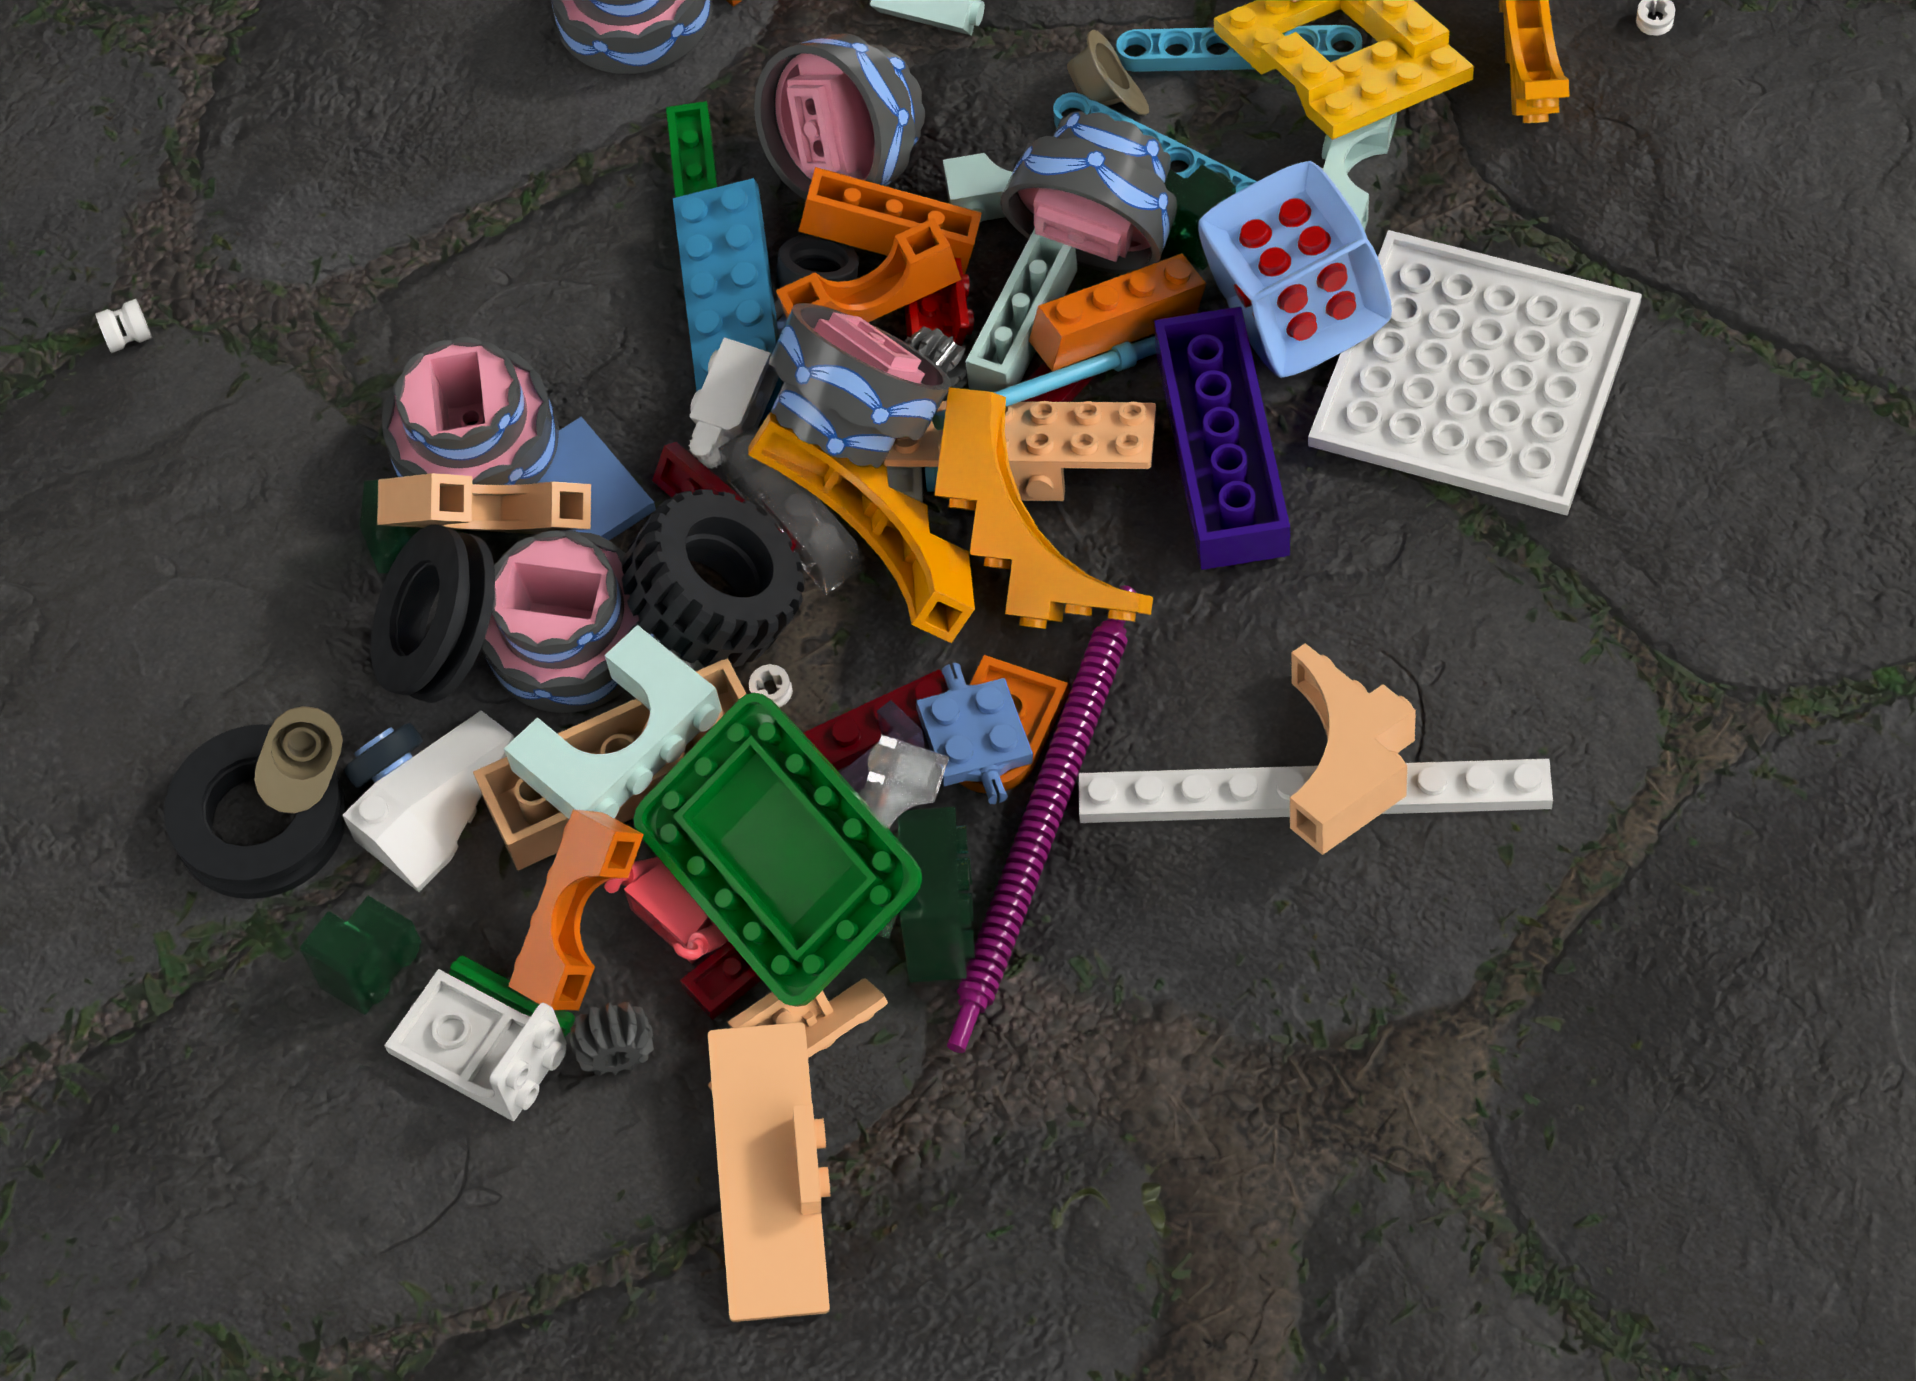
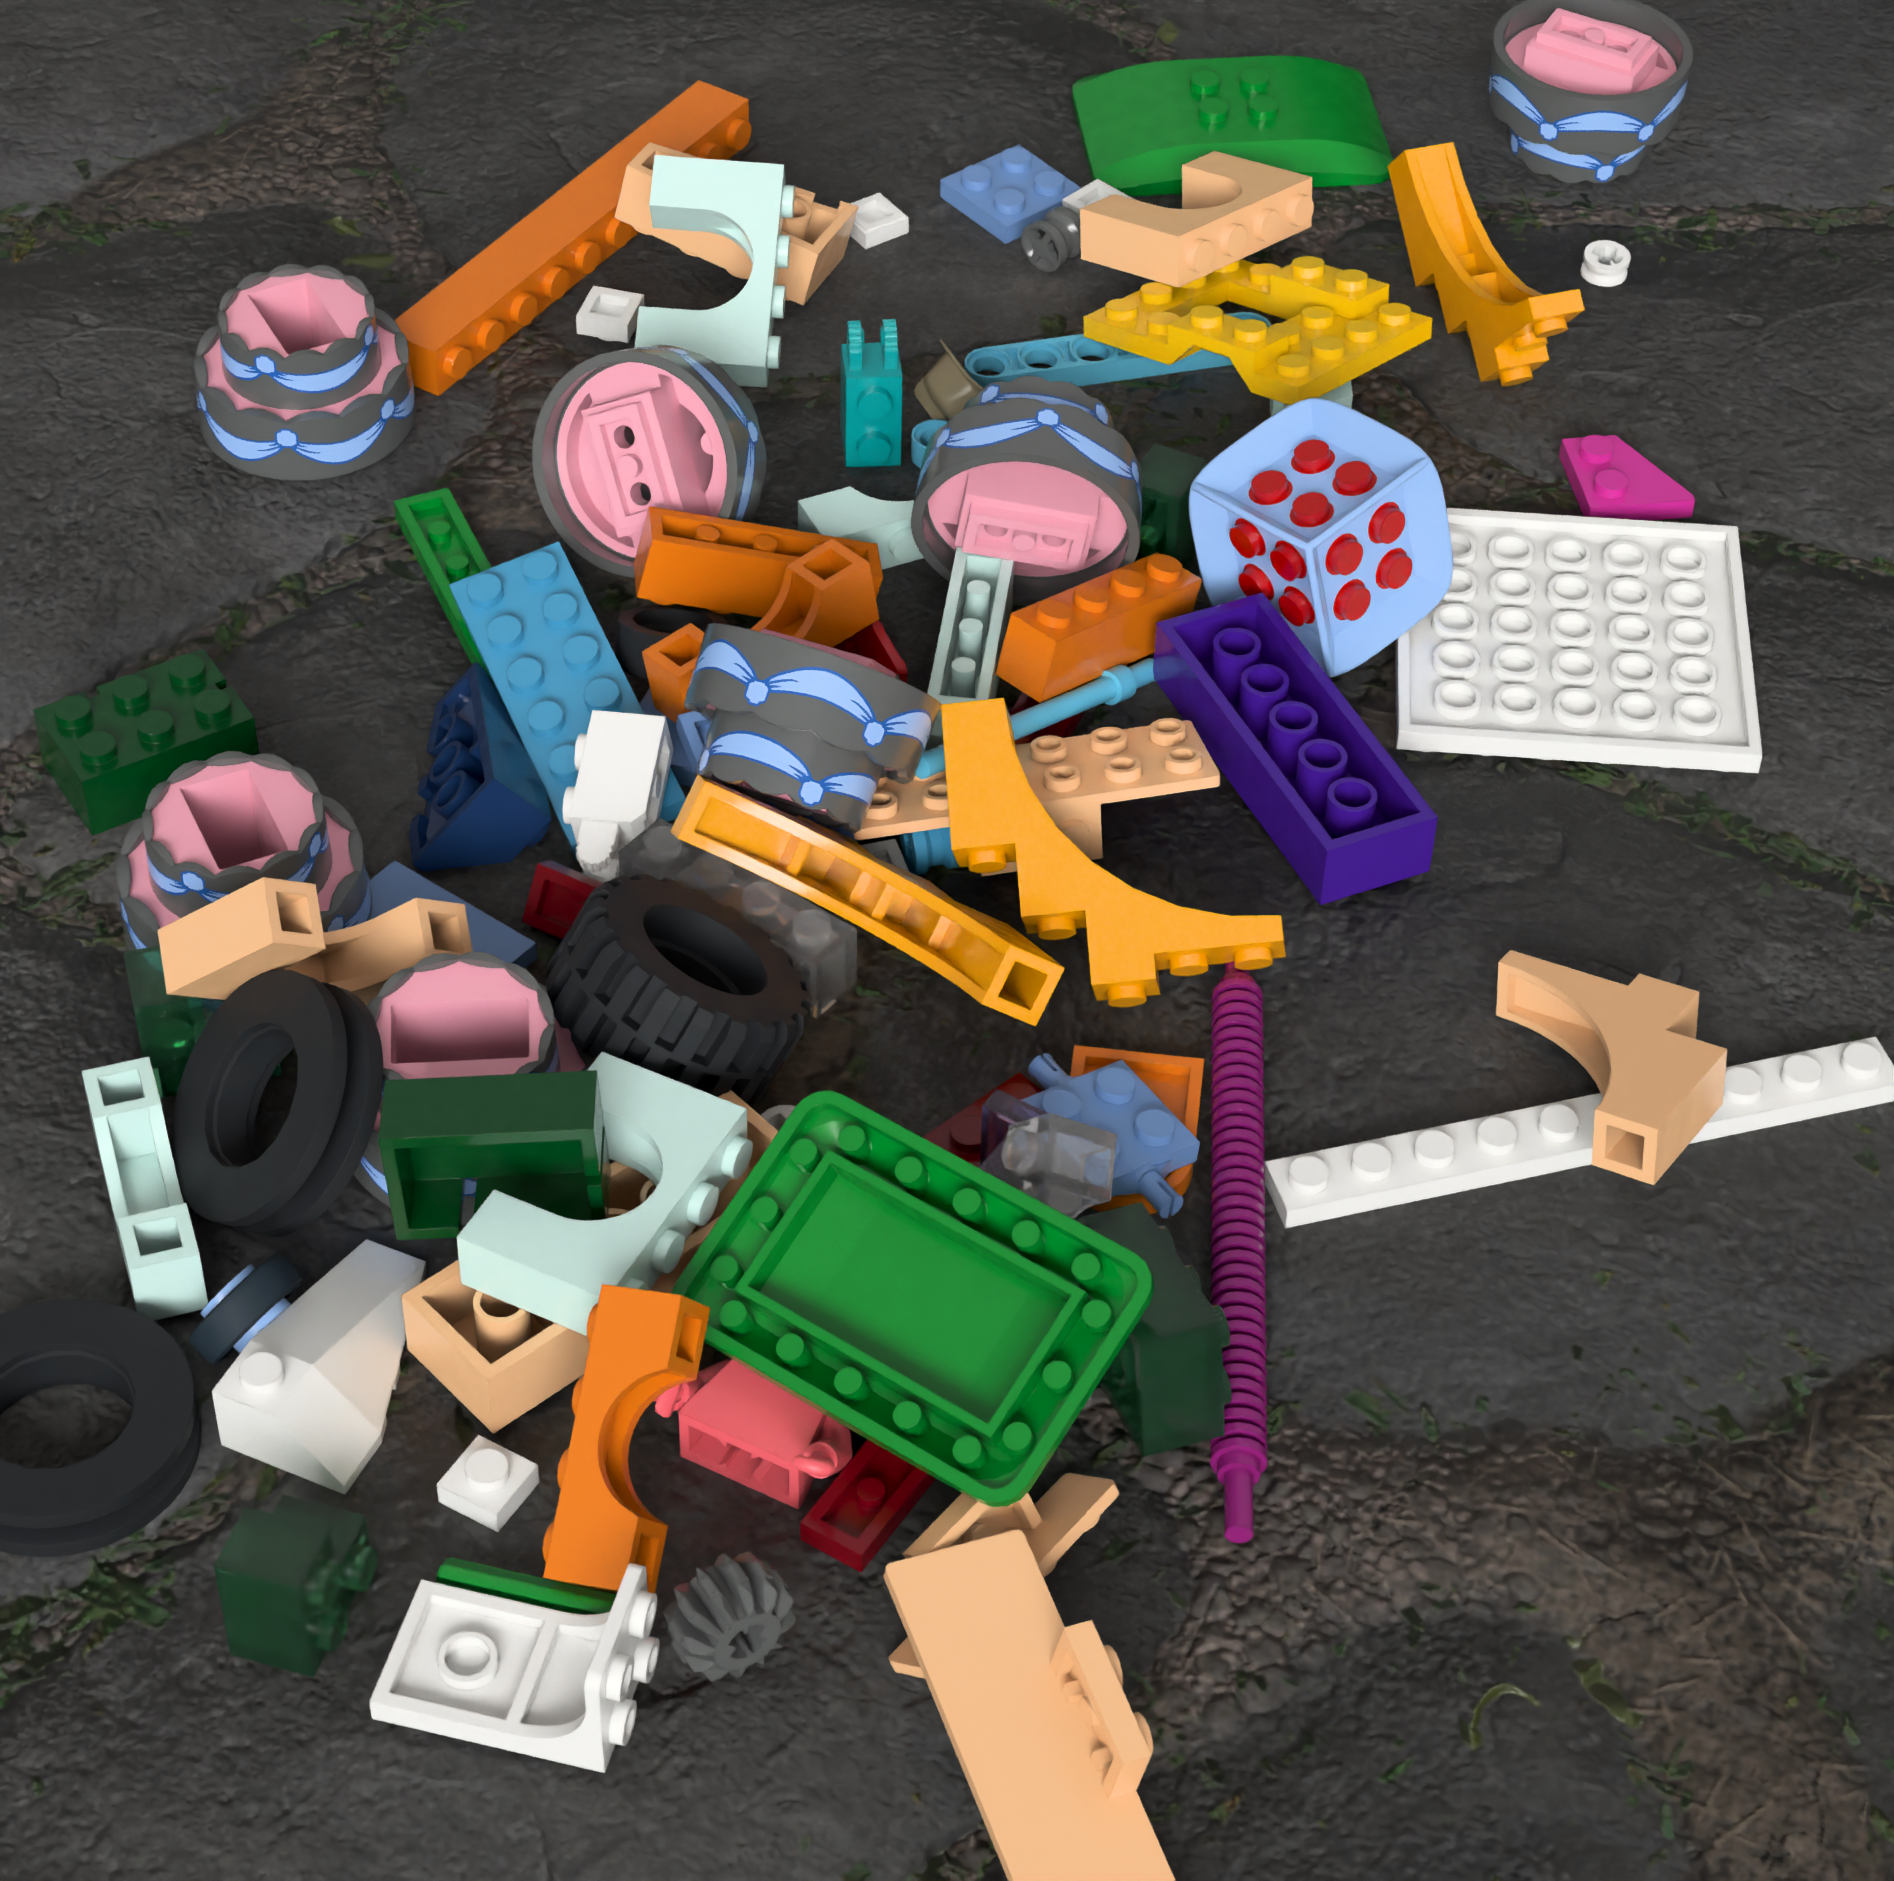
camera: 25 degrees left, 15 degrees down
dark tan piece [254,706,343,813] -> none
none -> dark green piece [33,648,259,836]
none -> light aqua arch [82,1056,208,1321]
none -> dark green piece [378,1070,611,1240]
none -> dark blue wedge [409,662,551,871]
none -> white plate [436,1435,539,1532]
none -> teal hinge [840,319,903,468]
none -> dark pink wing [1559,435,1695,521]

